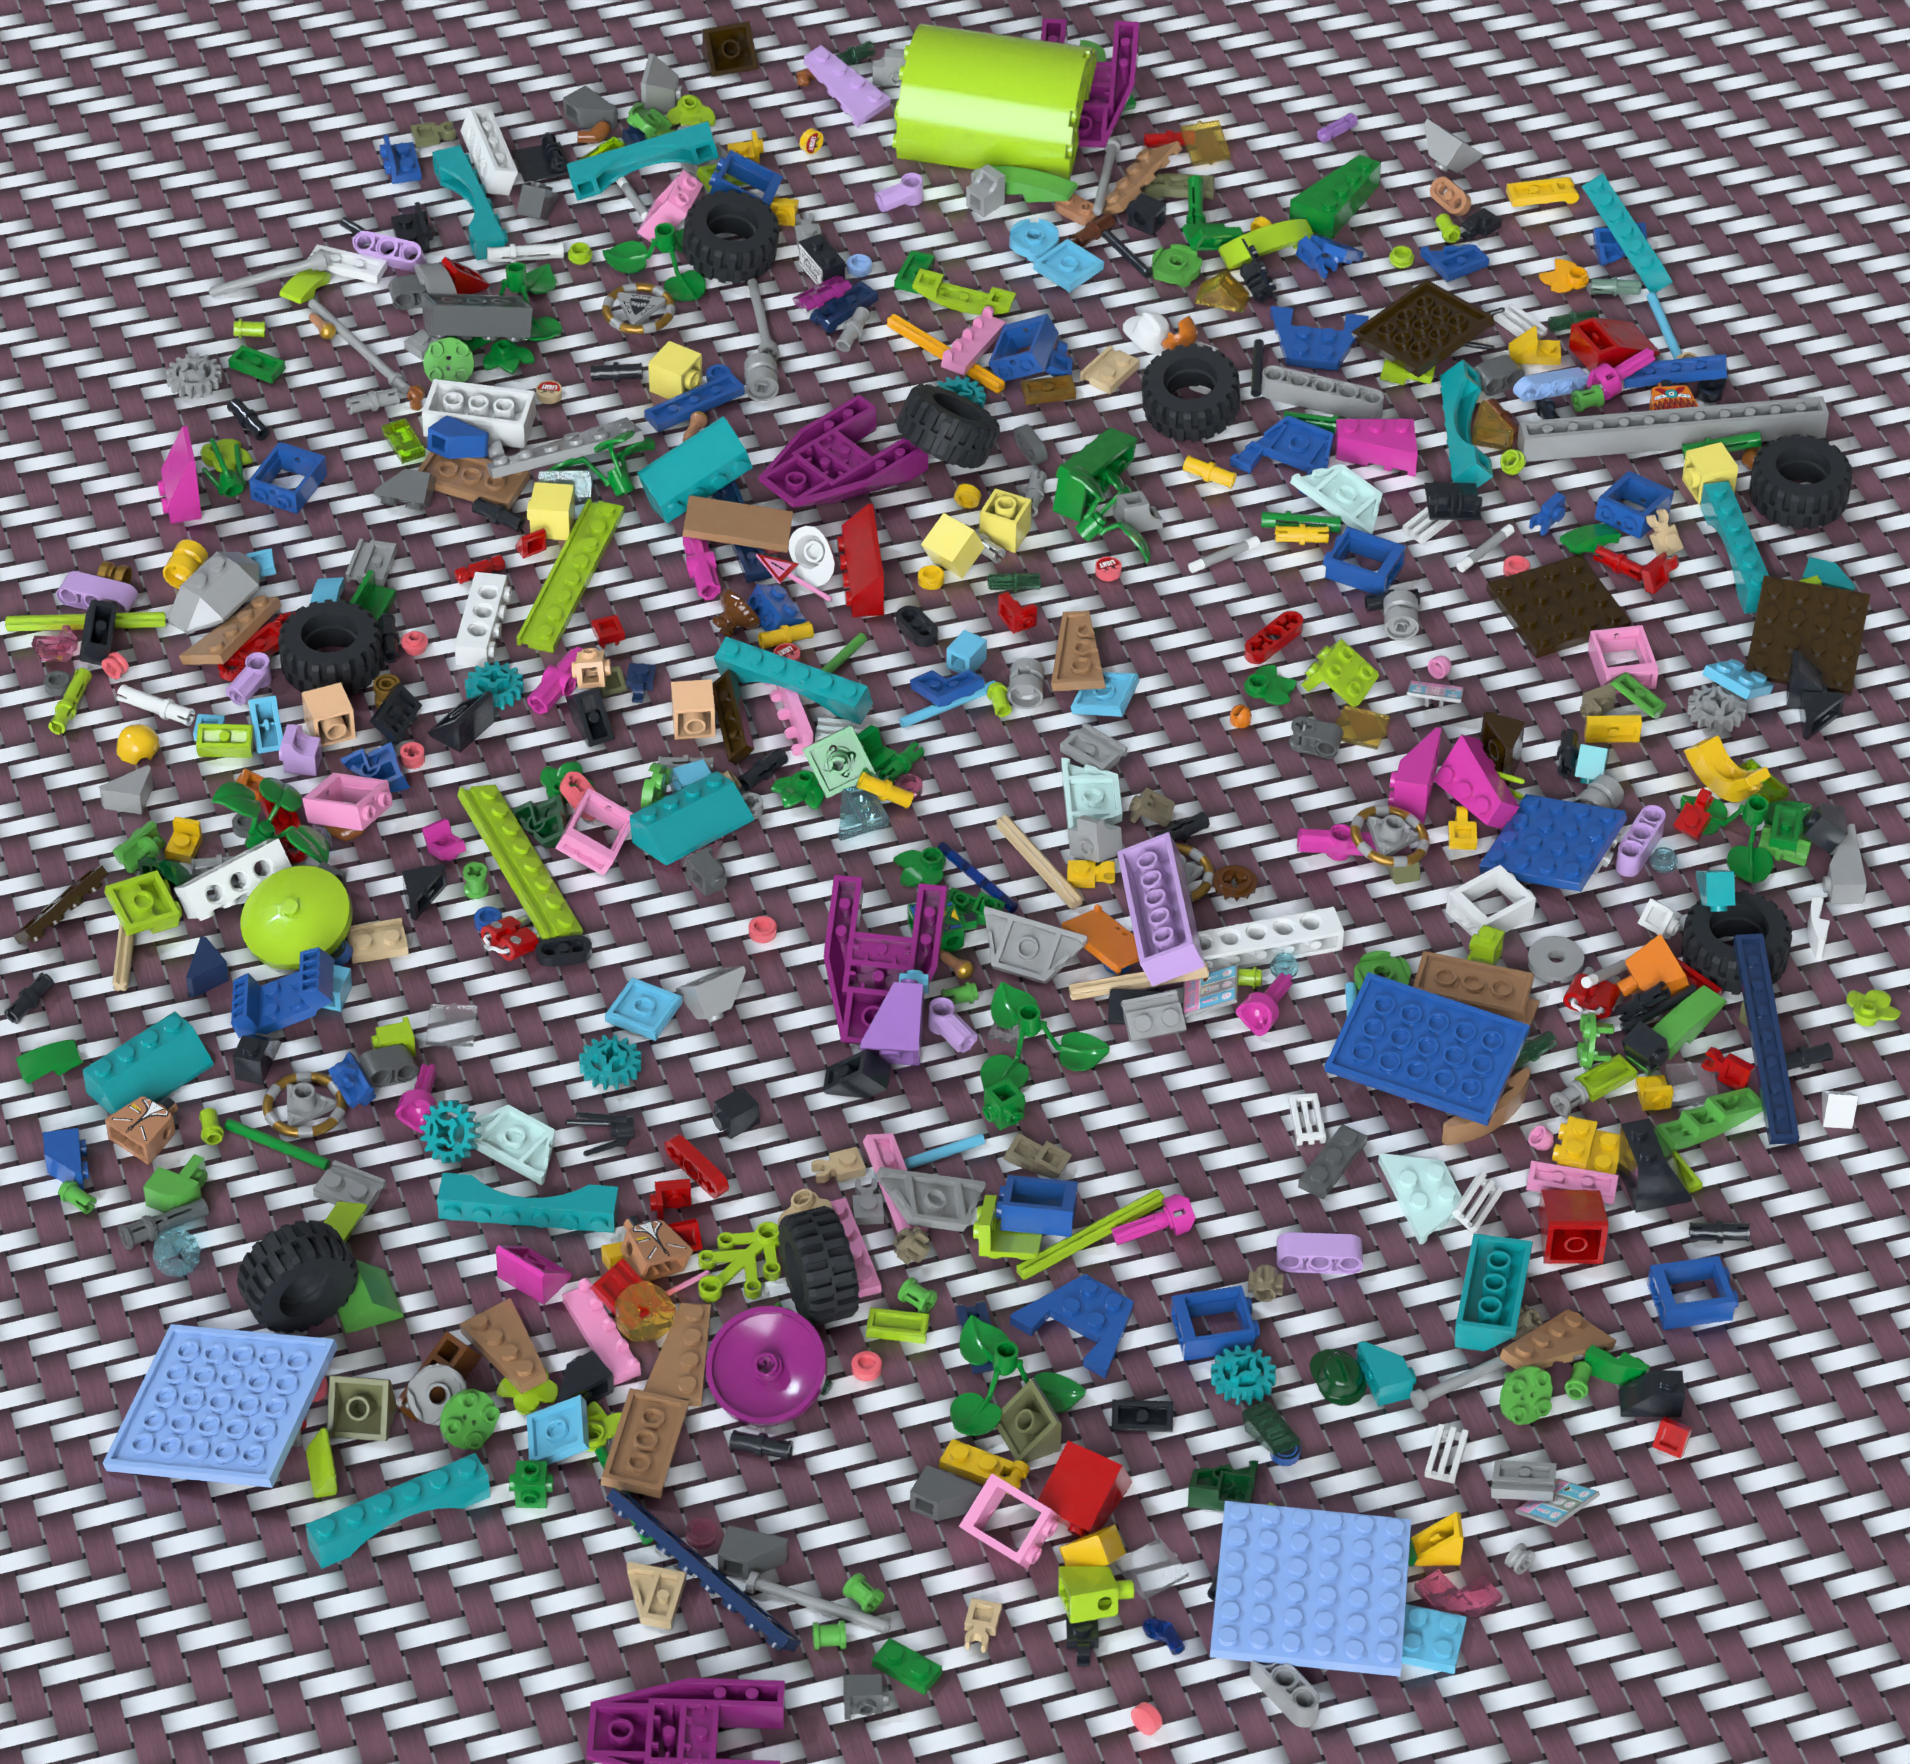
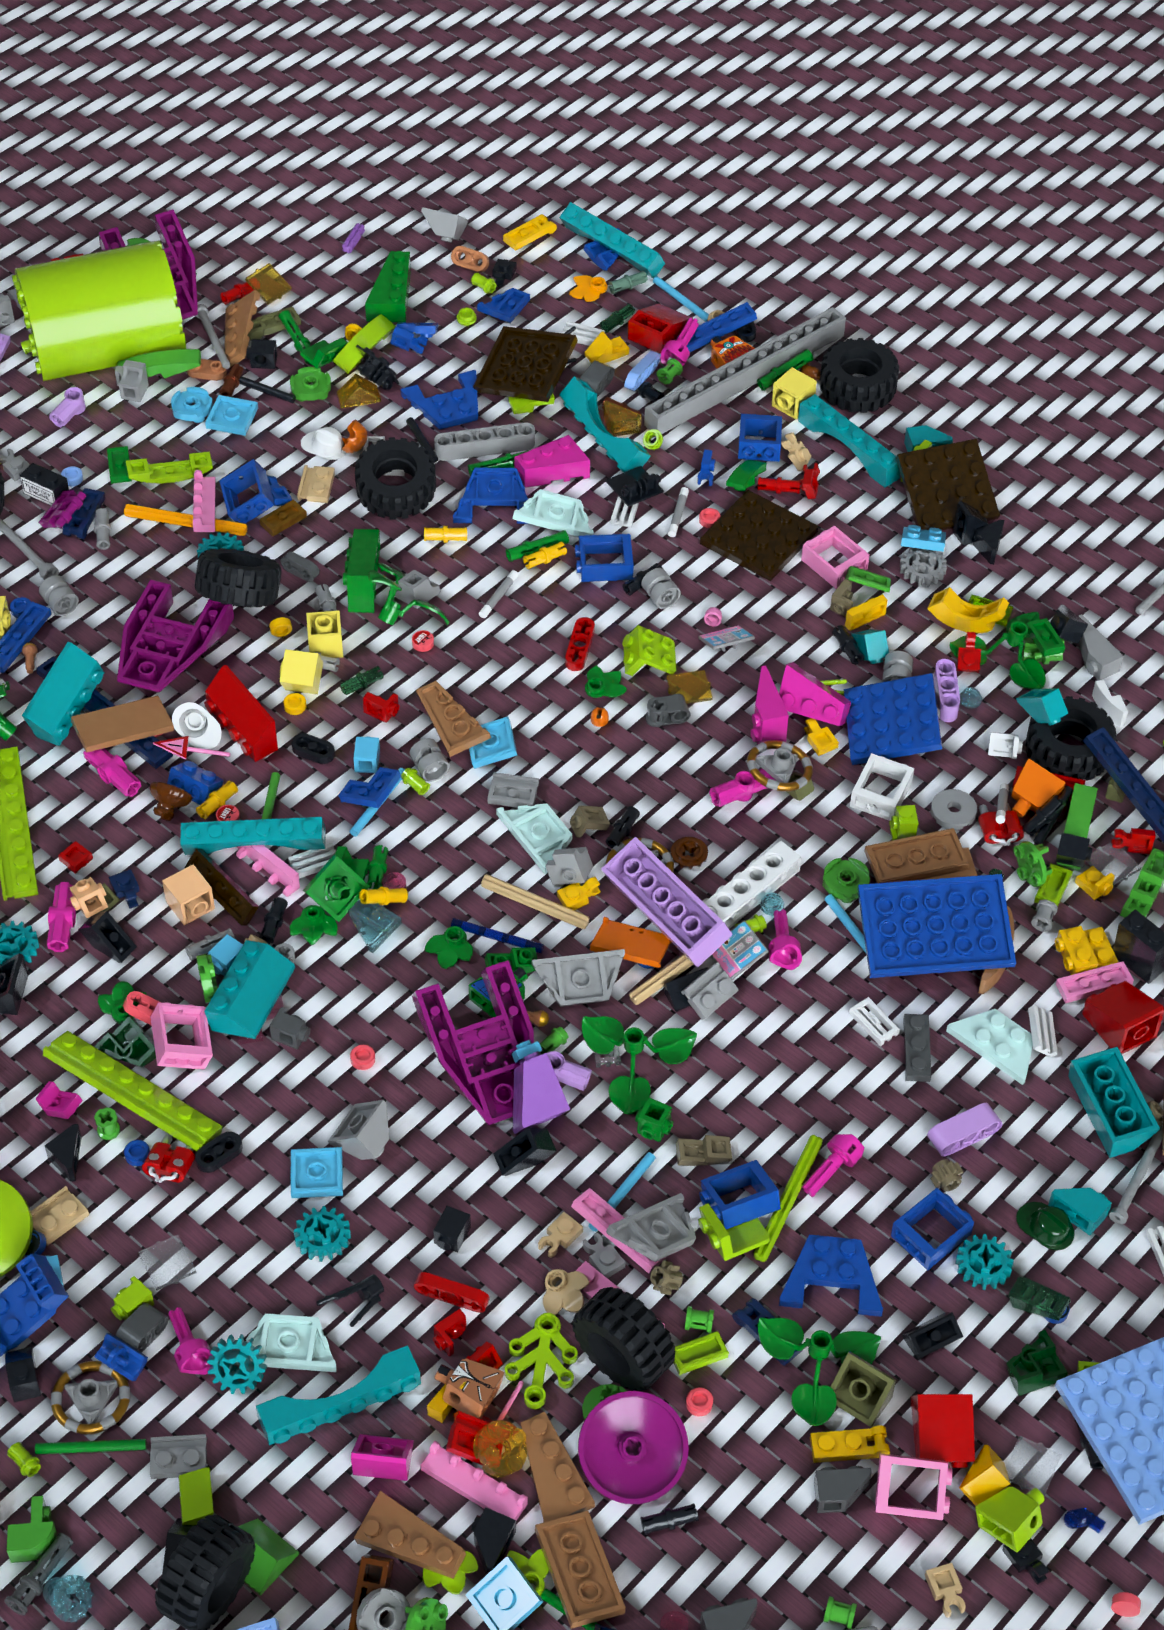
camera: 30 degrees left, 5 degrees up
dark brown slope [1480,712,1525,786] -> none
bright pink hinge [1528,1125,1554,1151] -> none

